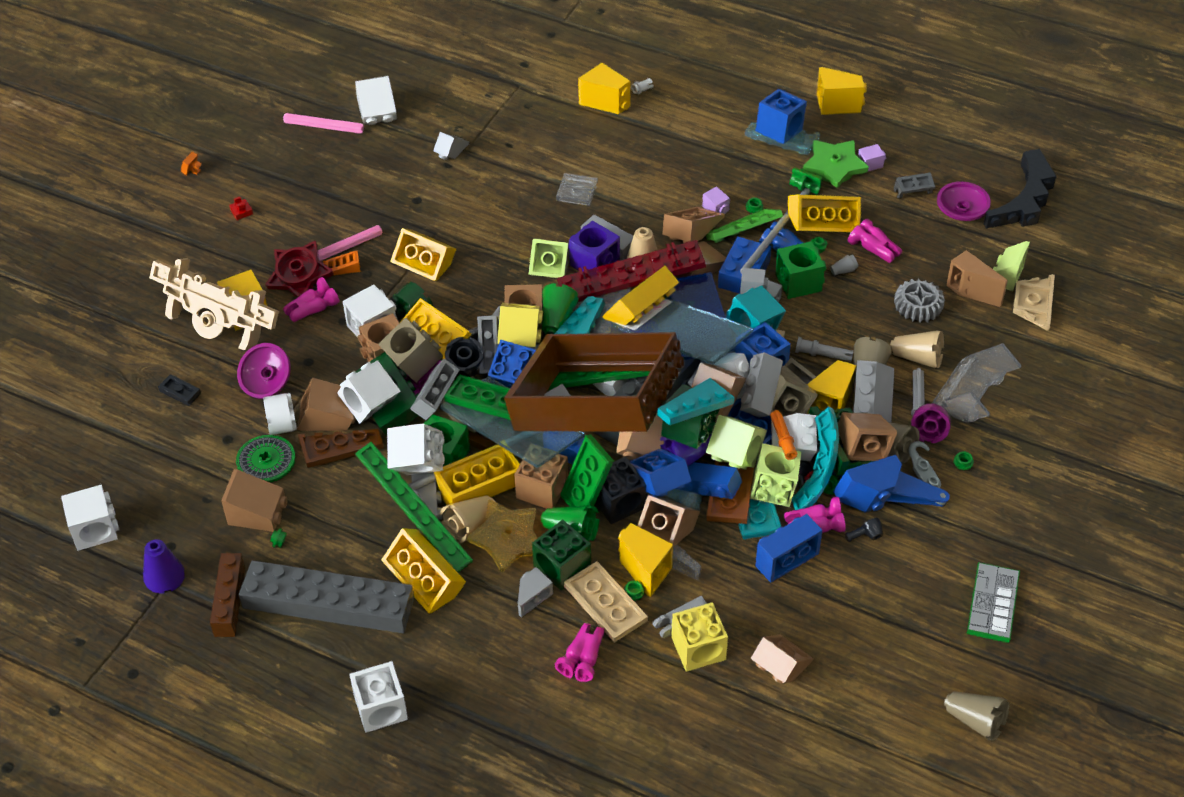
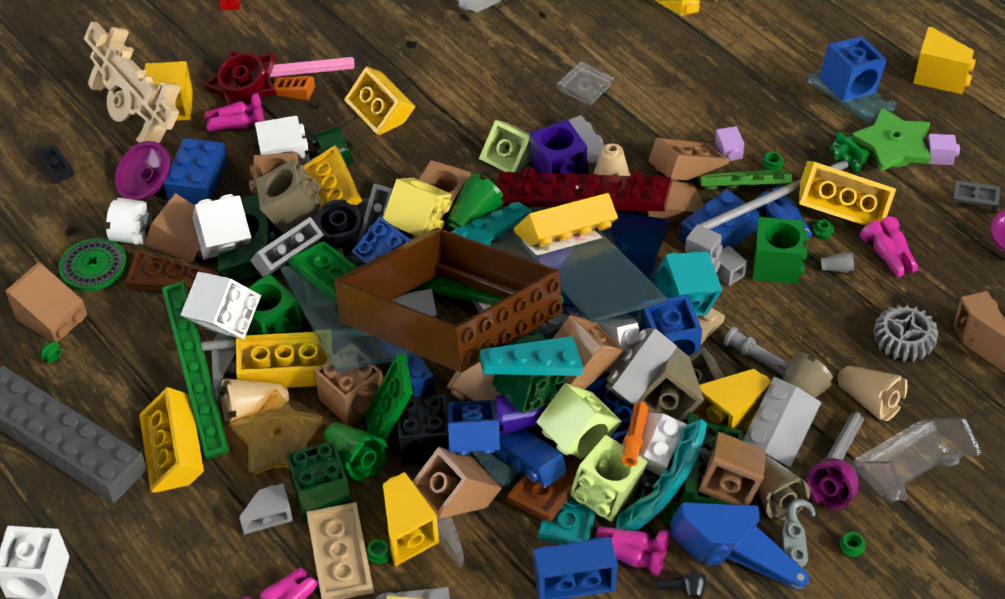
camera: 25 degrees right, 0 degrees up
none -> blue brick [164,138,227,205]

